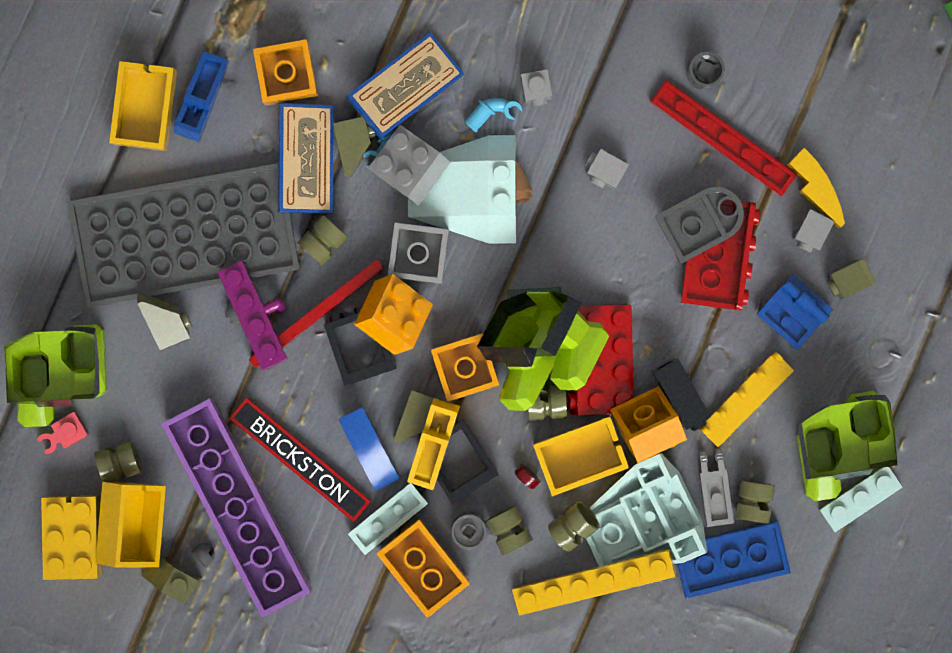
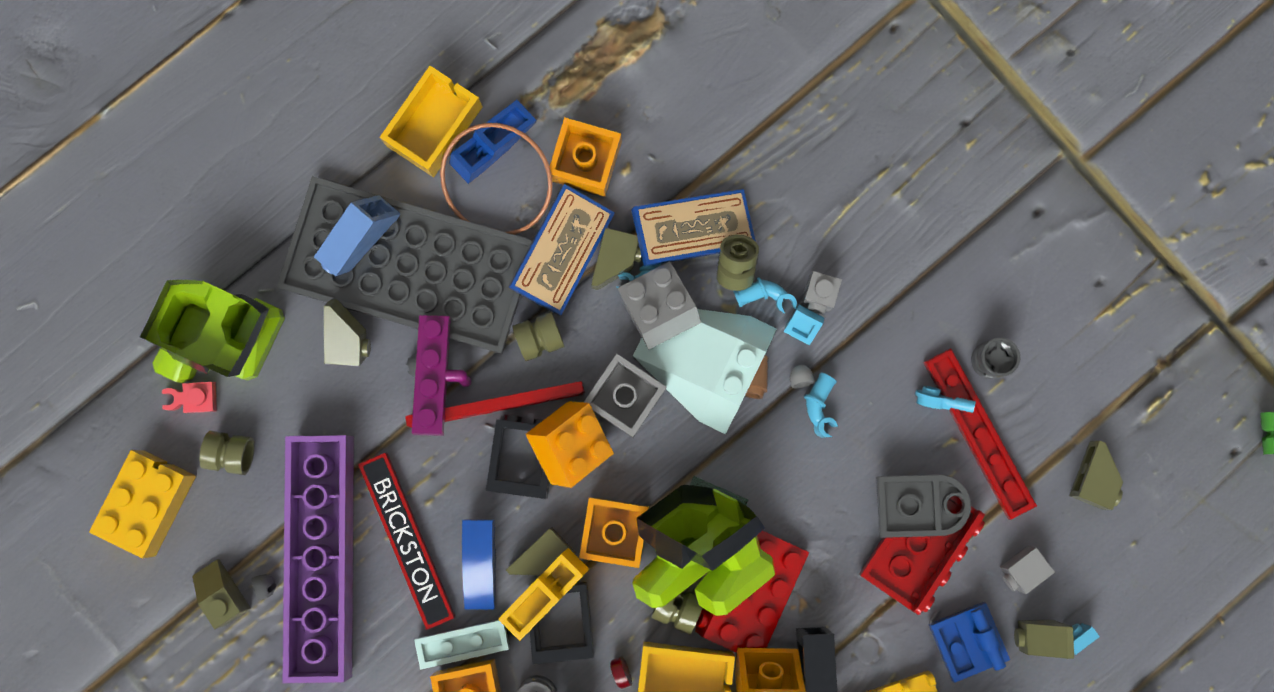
camera: 30 degrees right, 5 degrees down
yellow piece [95,482,166,567] -> none
light grey brick [585,149,629,190] -> none
yellow slope [787,148,845,229] -> none
none -> medium blue slope [314,195,400,276]
none -> nougat piece [440,123,552,235]
none -> olive wheel [716,234,759,291]
none -> medium azure plate [784,305,825,345]
none -> light grey hinge [790,365,815,388]
none -> medium azure piece [804,373,838,438]
none -> medium azure plate [915,386,976,413]
none -> olive slope [1069,441,1123,510]
none -> medium azure plate [1072,623,1100,655]

